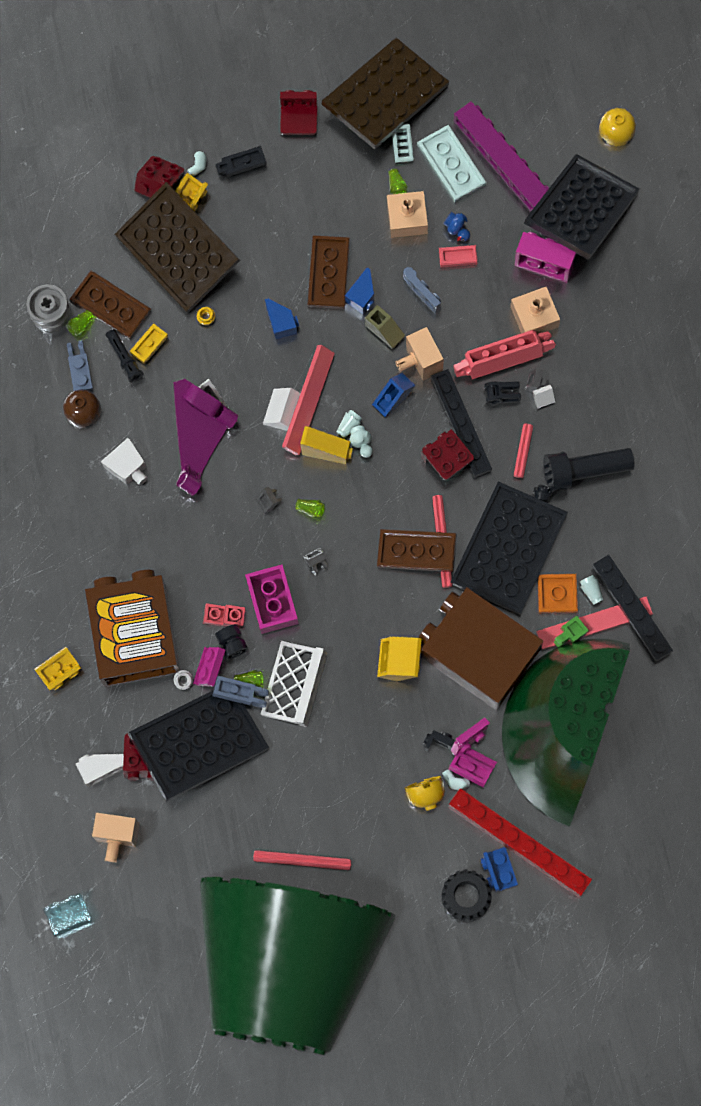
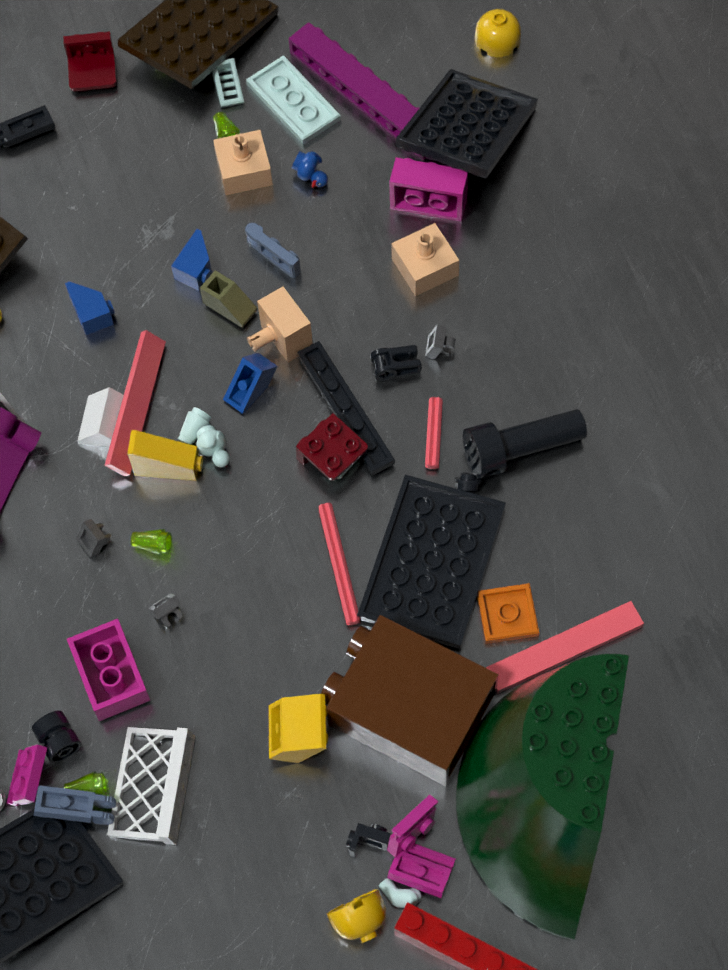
camera: 10 degrees left, 10 degrees down
coral slope [203,603,245,627] -> none
reddish brown tile [307,235,350,309] -> none
reddish brown tile [377,529,457,572] -> none
coral tile [439,245,477,268] -> none
coral hinge [454,330,556,379] -> none
white tile [533,385,555,408] -> none
bright green plate [554,616,589,648] -> none
light aqua cone [580,575,604,605] -> none
black plate [592,554,673,662] -> none

